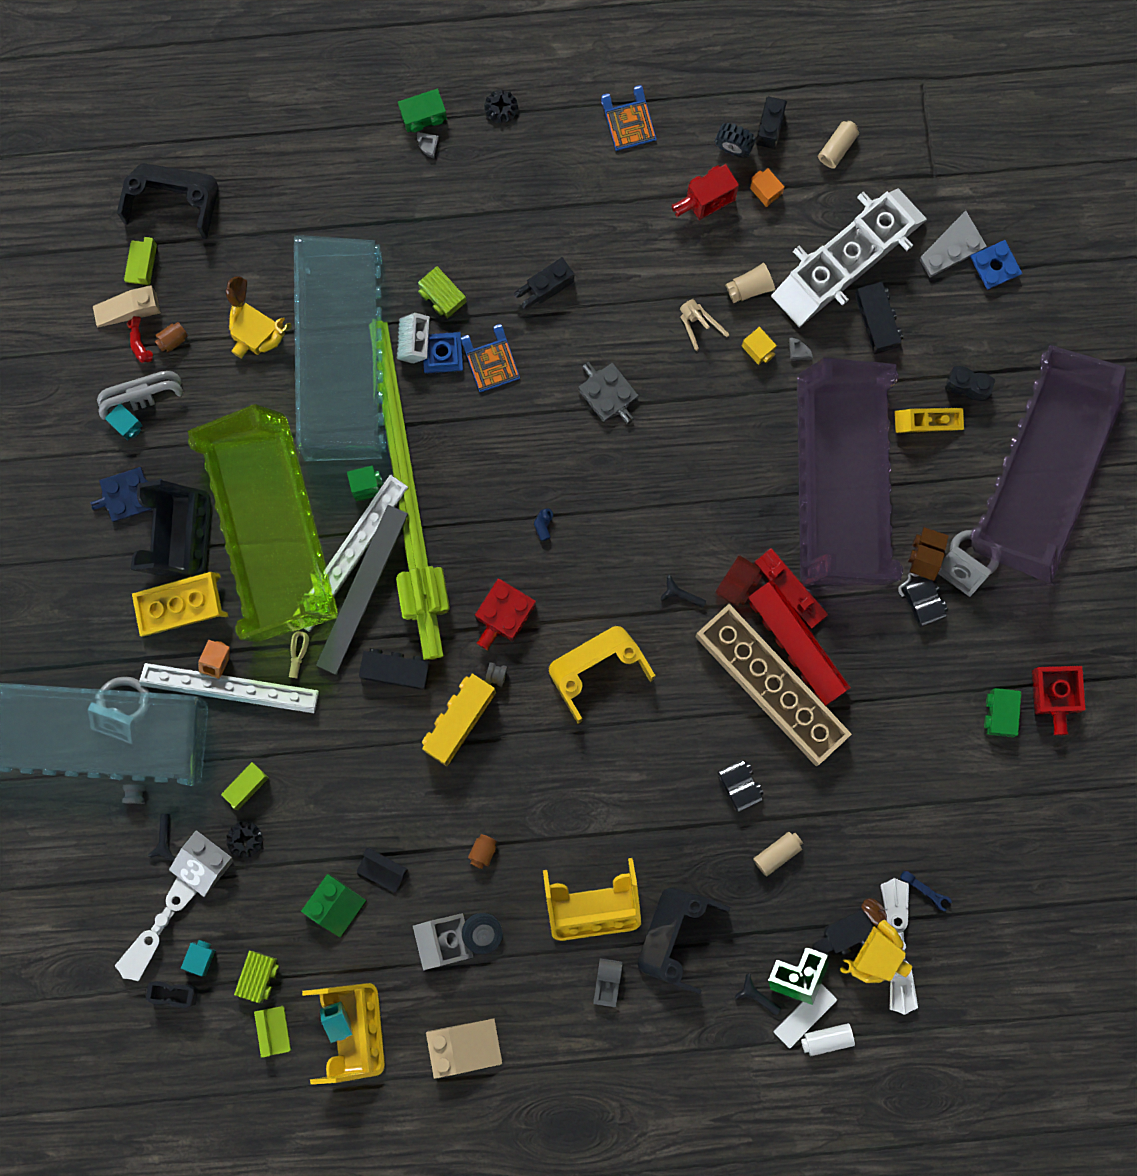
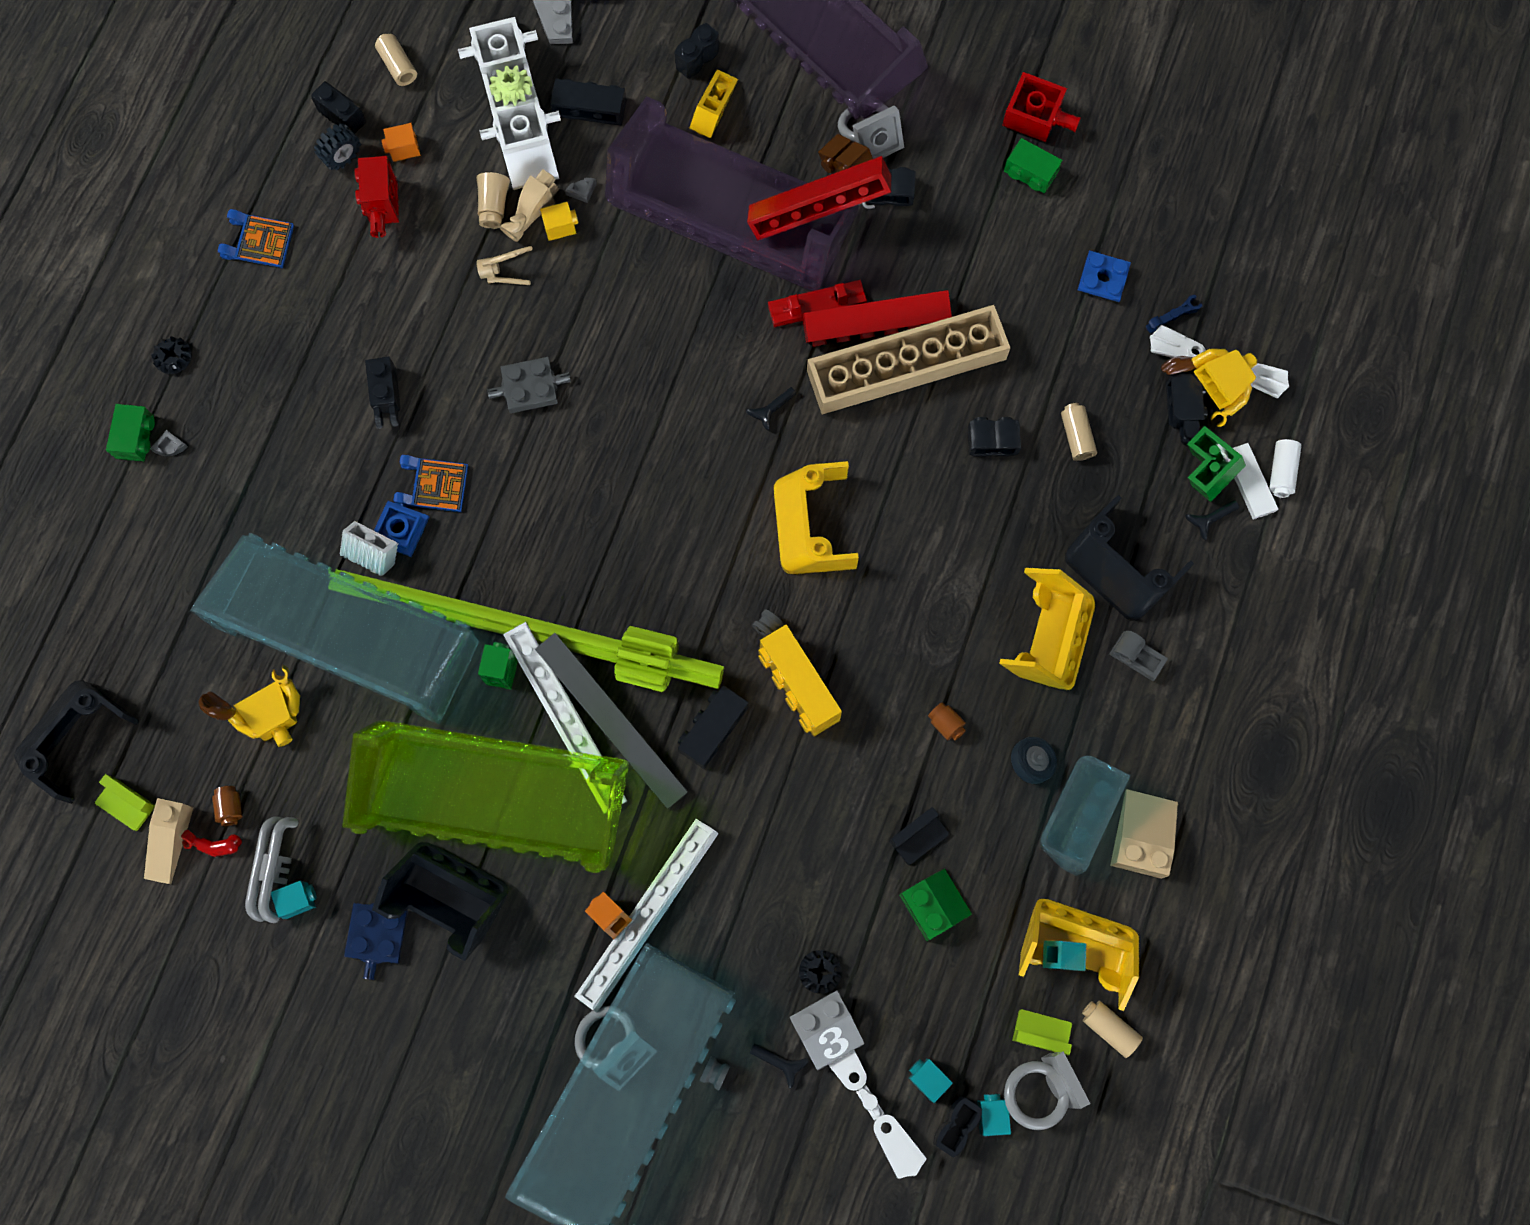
camera: 65 degrees left, 5 degrees down
yellow plate [132,572,229,637] -> none
lime panel [221,762,269,810] -> none
lime brick [234,951,279,1003] -> none
tan piece [289,631,309,678] -> none
light grey slope [413,913,473,970] -> none
lime brick [418,266,467,319] -> none
red brick [475,578,536,651] -> none
dark blue arm [534,508,553,542] -> none
clear red brick [715,555,762,607] -> none
none -> yellowish green gear [489,65,533,106]
none -> tan hips [499,169,559,242]
none -> red brick [747,156,891,240]
none -> teal brick [977,1094,1011,1136]
none -> light grey tile [1004,1052,1090,1130]
none -> clear light blue windscreen [1040,756,1131,876]
none -> blue piece [1077,250,1131,302]
none -> tan brick [1082,1001,1143,1058]

